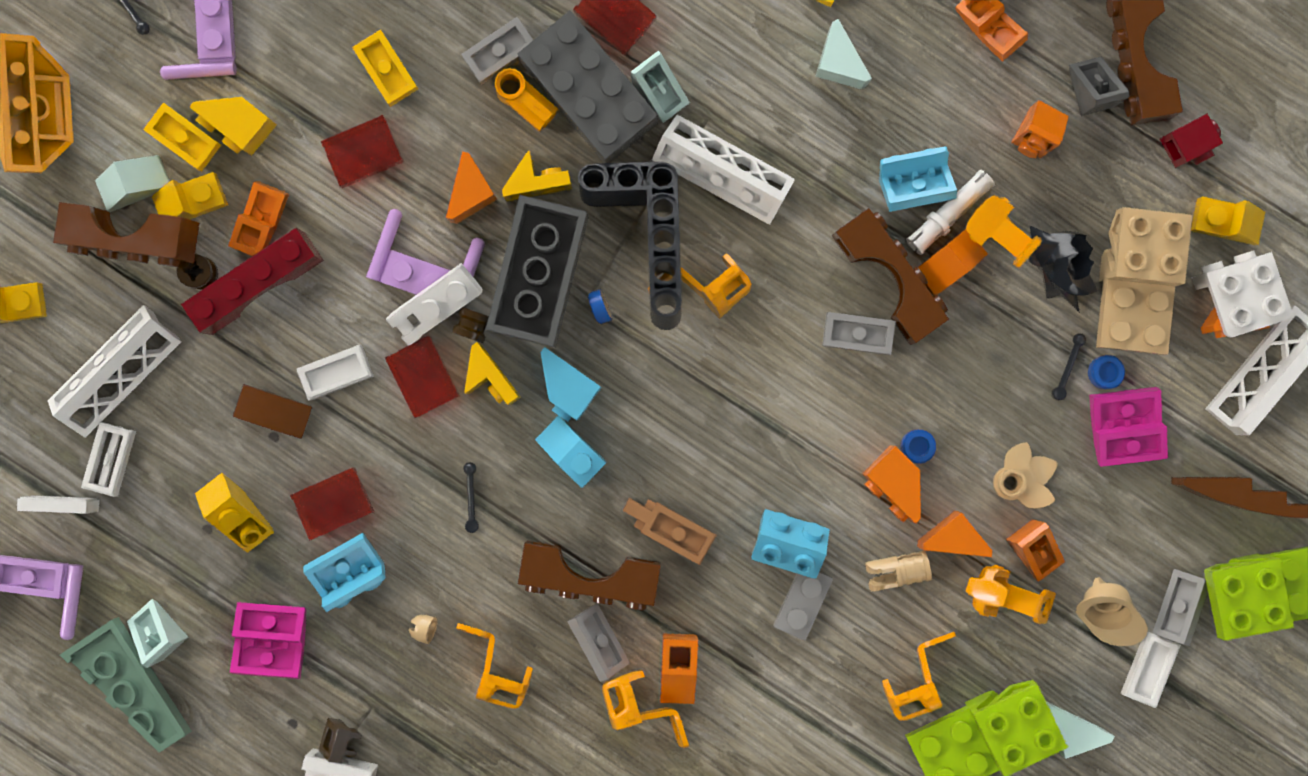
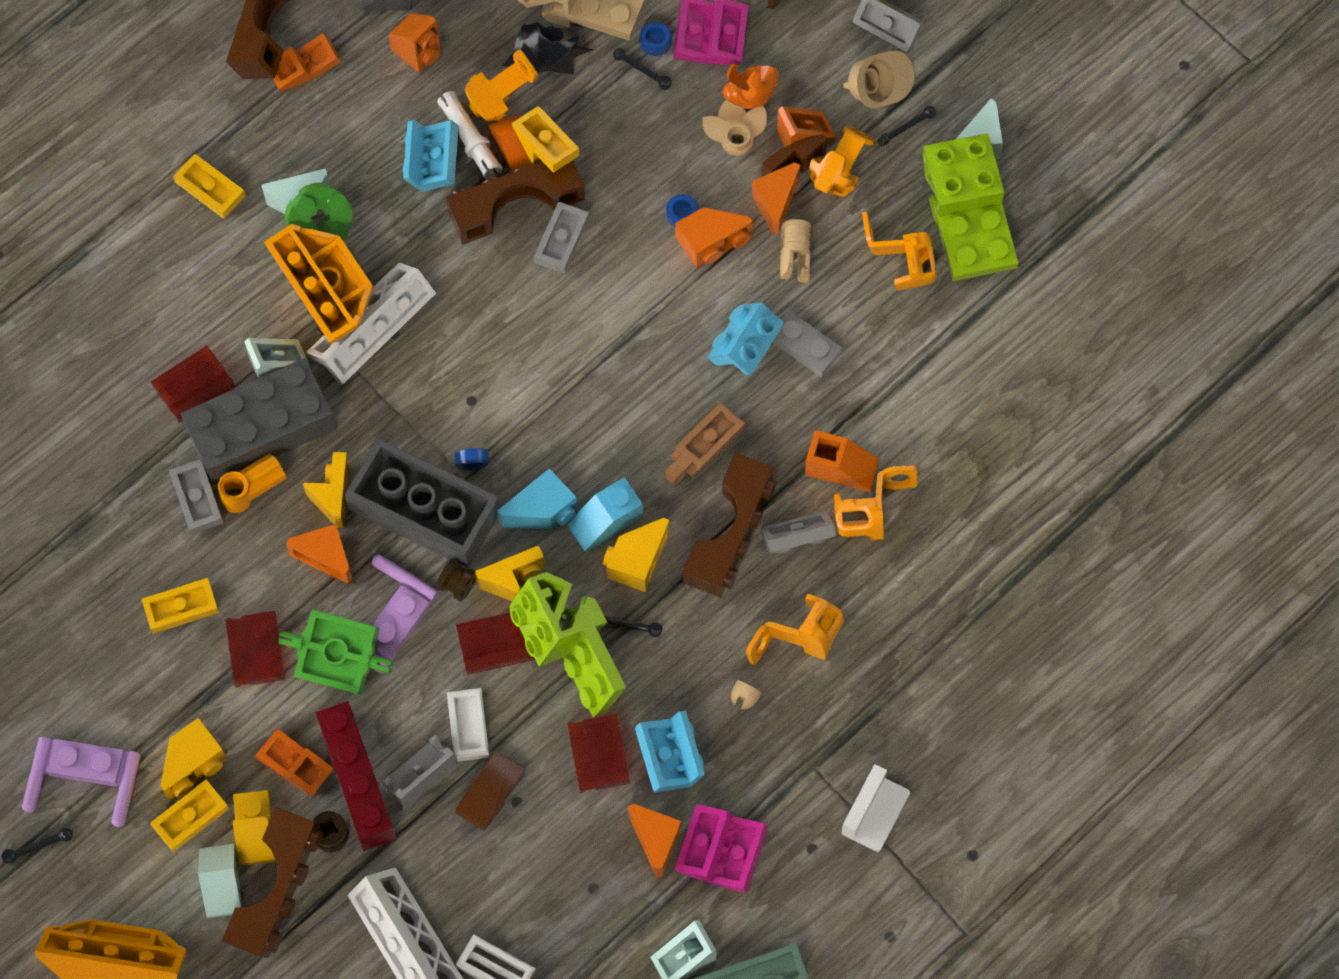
camera: 75 degrees left, 20 degrees down
yellow slope [195,473,274,553] -> none
dark brown tile [318,718,362,764] -> none
white plate [386,263,483,346] -> none
black beam [578,162,682,330] -> none
light orange piece [648,253,751,319] -> none
white tile [1121,631,1181,708] -> none
none -> light orange wedge [264,224,374,345]
none -> bright green plate [279,610,394,695]
none -> bright green plate [285,182,353,242]
none -> light grey hinge [380,735,457,810]
none -> lime piece [509,572,626,719]
none -> yellow slope [512,106,579,173]
none -> yellow slope [603,518,670,592]
none -> orange slope [628,804,681,879]
none -> orange hair [722,63,779,109]
none -> reddish brown slope [761,134,827,177]
none -> black hinge [877,106,936,147]

